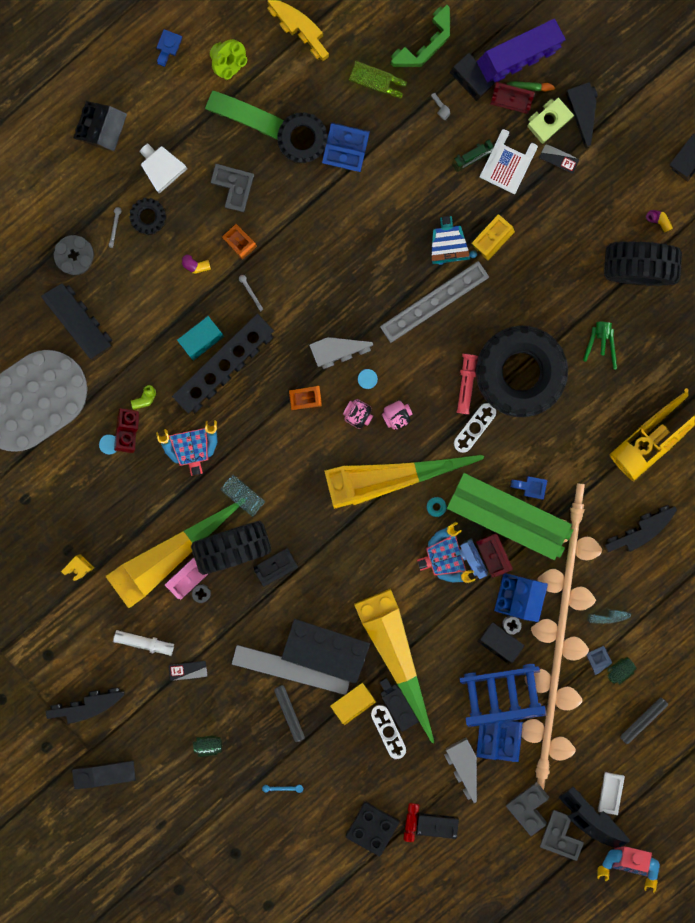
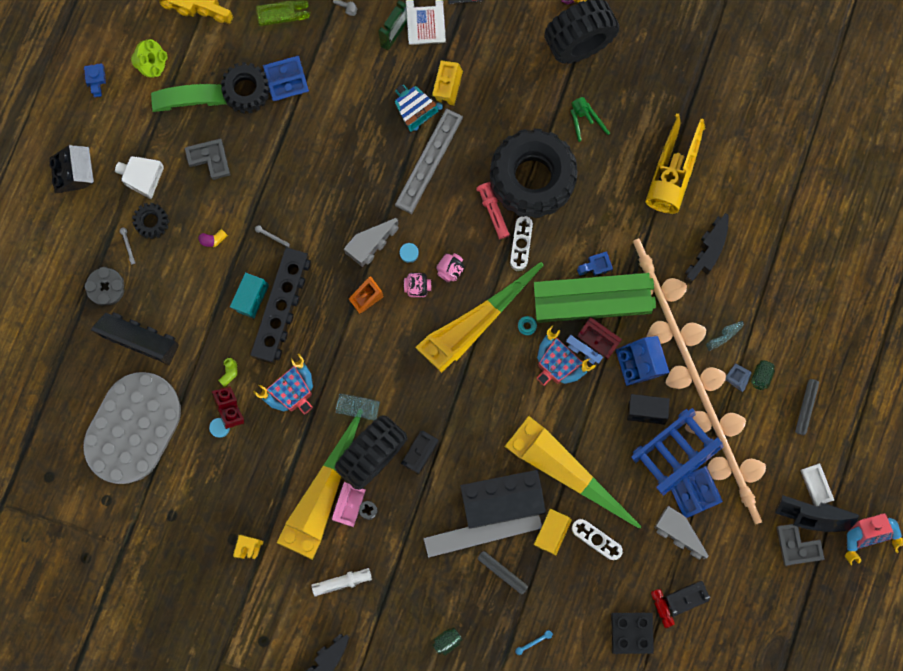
camera: 30 degrees left, 10 degrees down
sticker [169,661,207,681] -> none
orange slope [222,224,257,260] -> none
black hinge [380,678,419,732] -> none
light grey bush [502,616,521,635] -> none
dark grey plate [506,782,549,836] -> none

